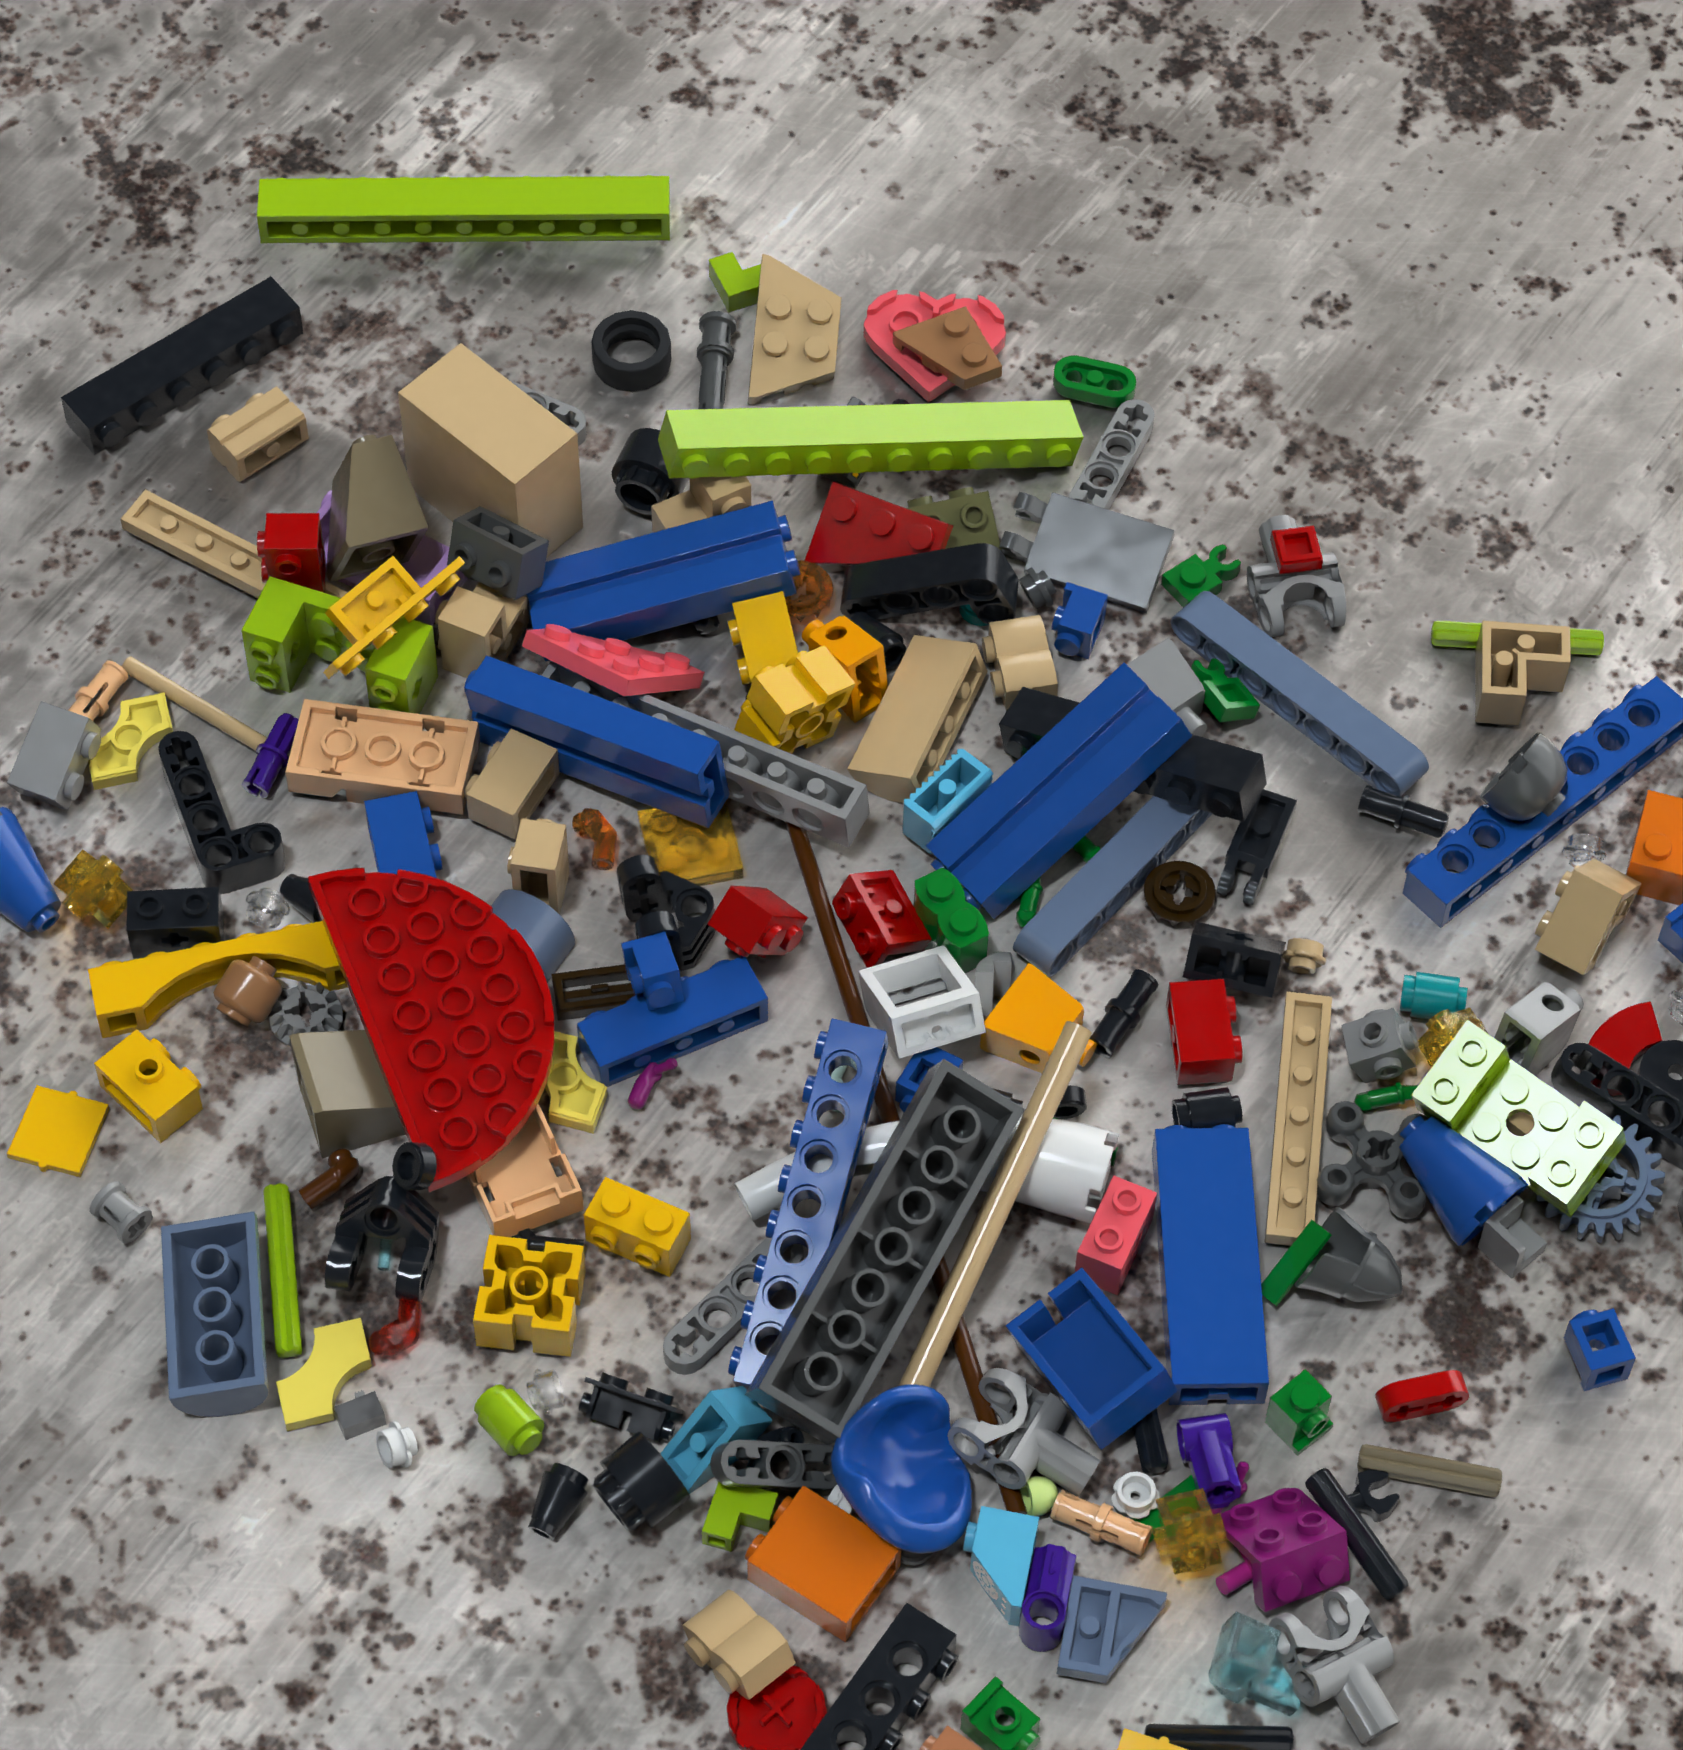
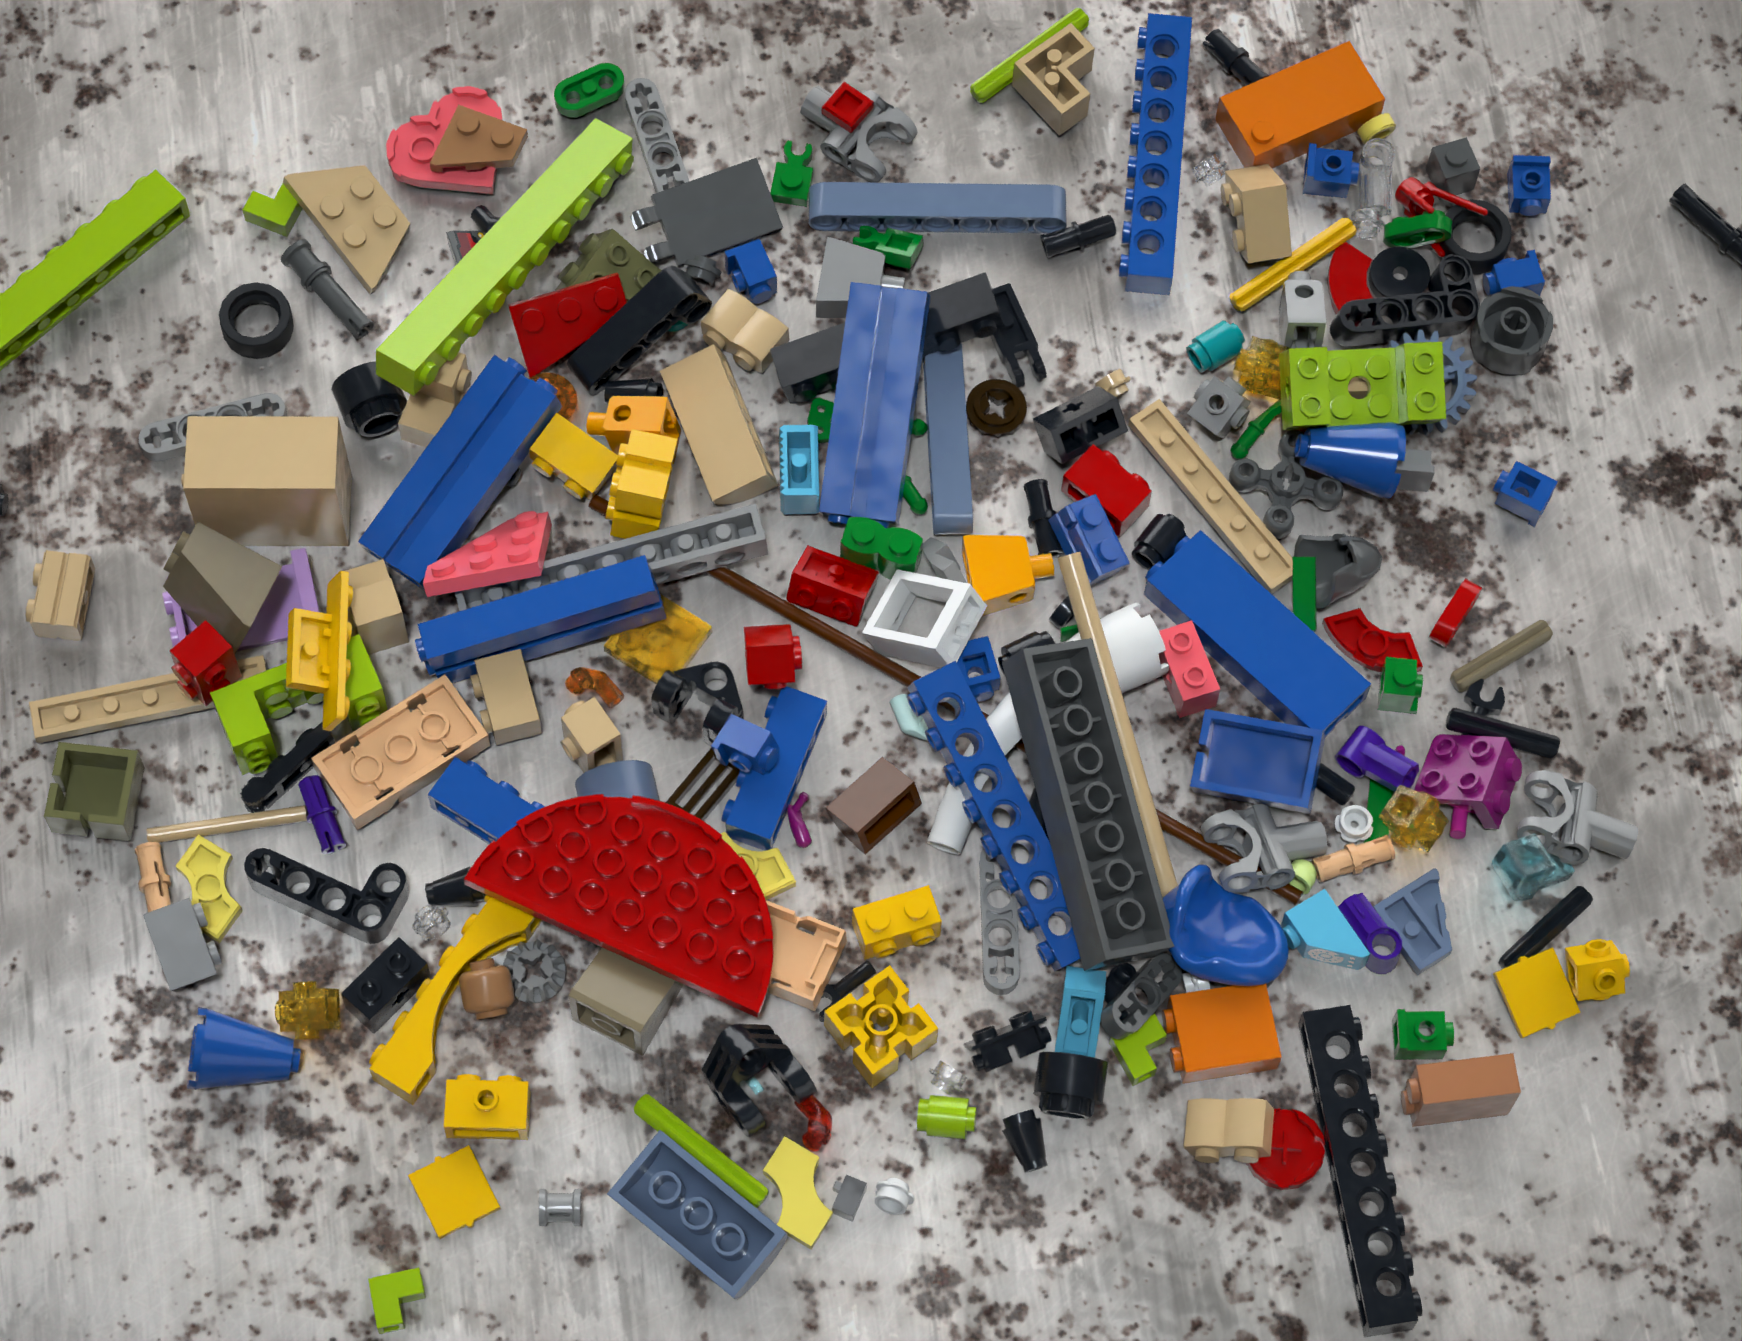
camera: 45 degrees left, 10 degrees up
reddish brown arm [299,1149,359,1209] -> none
black tile [392,1142,437,1190] -> none
dark grey brick [447,506,549,600] -> none
dark grey cylinder [1479,733,1567,821] -> none
none -> olive piece [44,742,145,841]
none -> black hinge [240,722,335,813]
none -> brick [826,757,922,855]
none -> blue brick [1048,494,1130,586]
none -> yellow axle [1229,218,1357,311]
none -> red tile [1322,608,1423,672]

